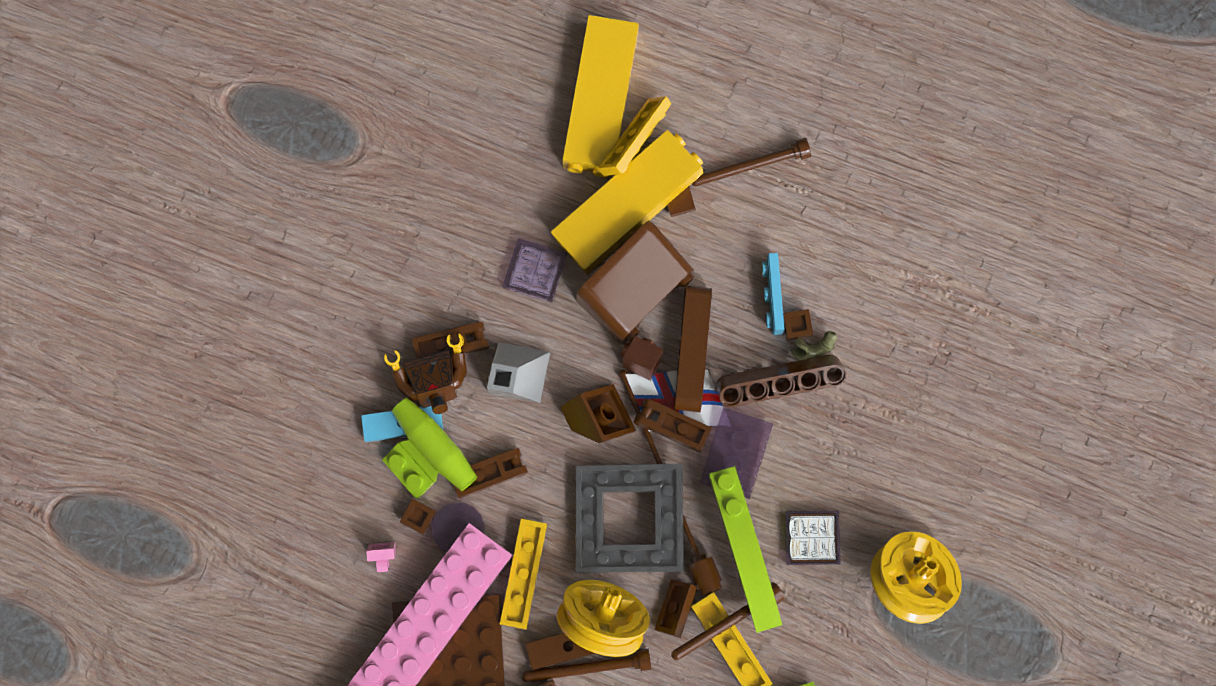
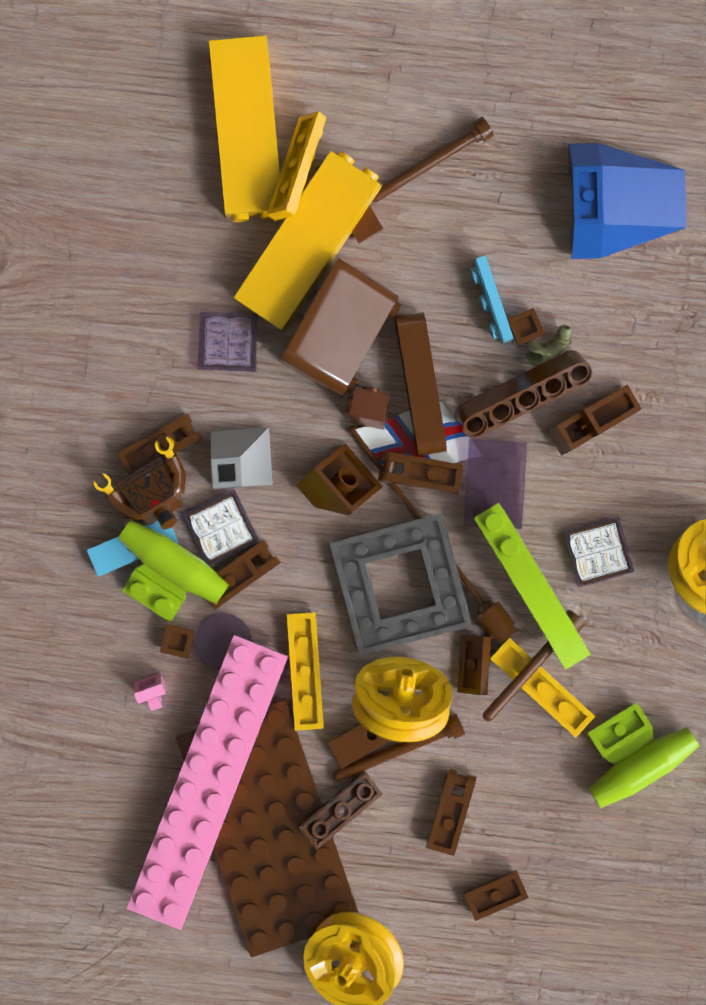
camera: 15 degrees left, 10 degrees up
none -> tile [183,489,260,566]
none -> reddish brown slope [547,384,642,456]
none -> blue wedge [568,143,686,259]

